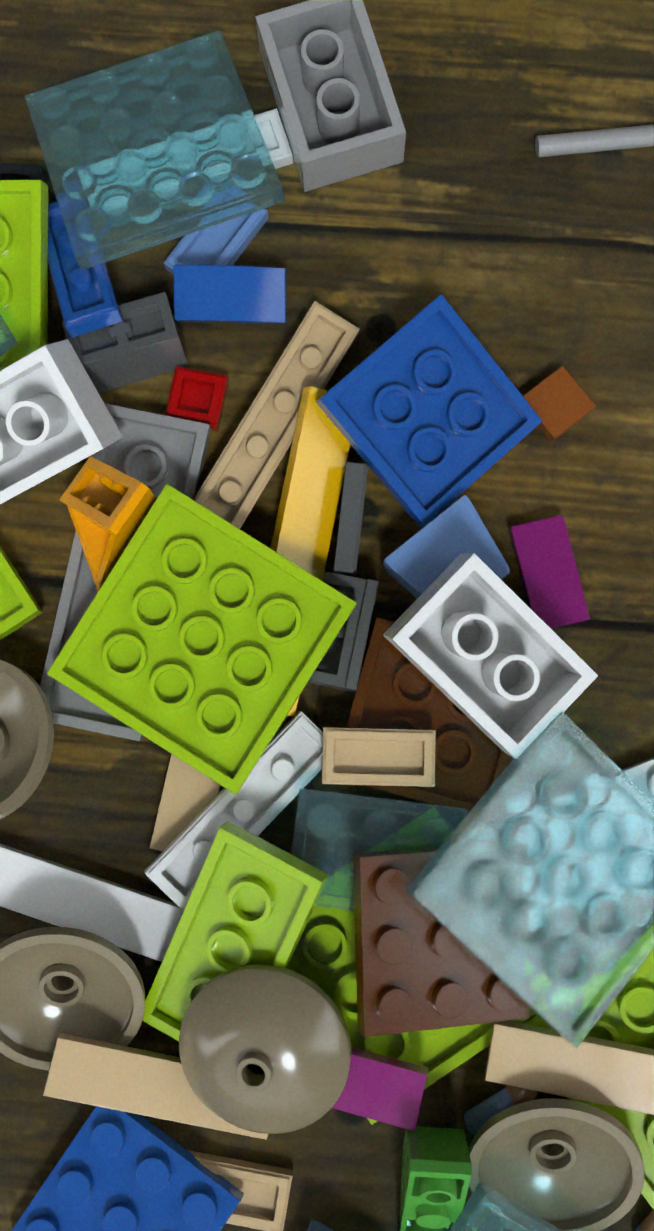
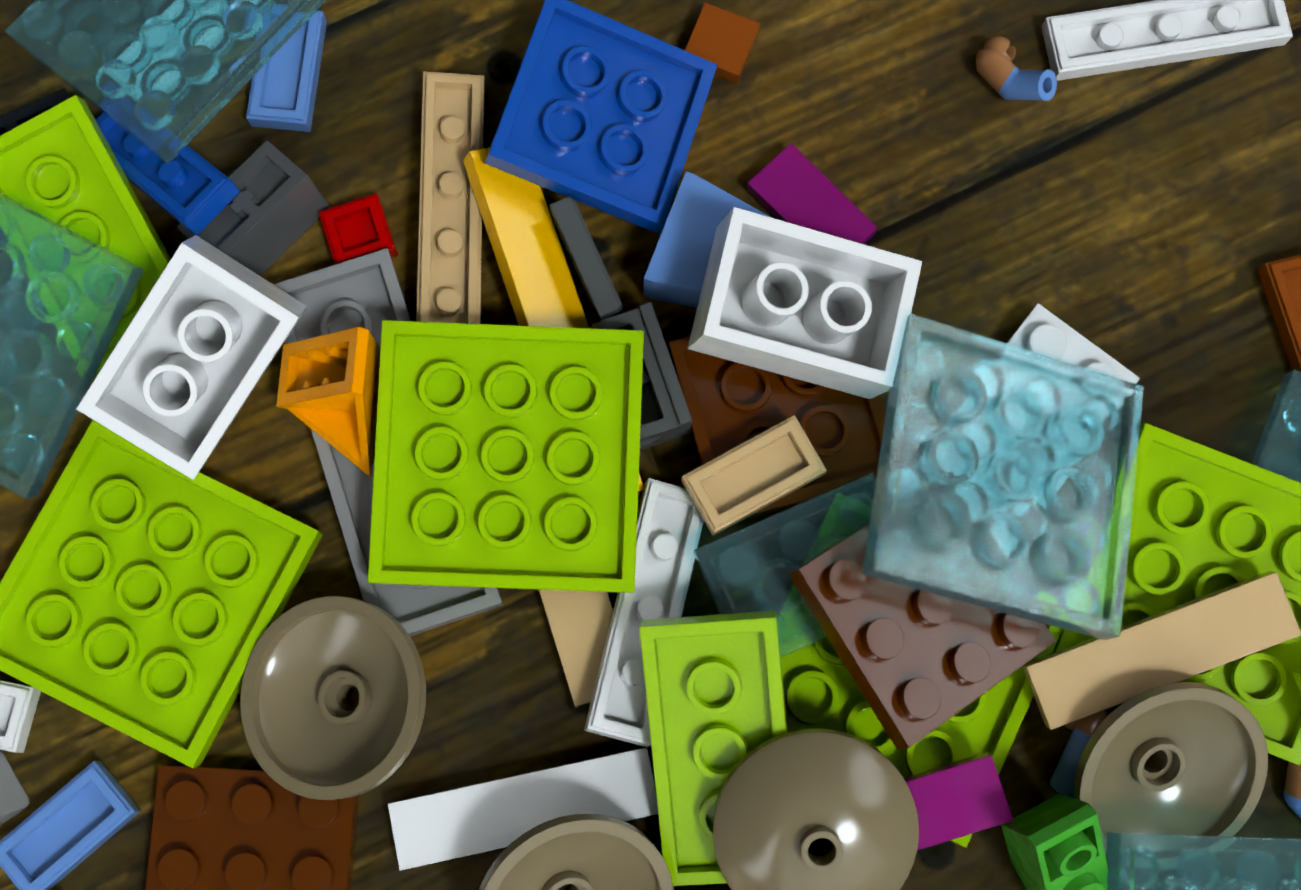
camera: 40 degrees left, 5 degrees down
blue slope [174,265,287,324] -> none

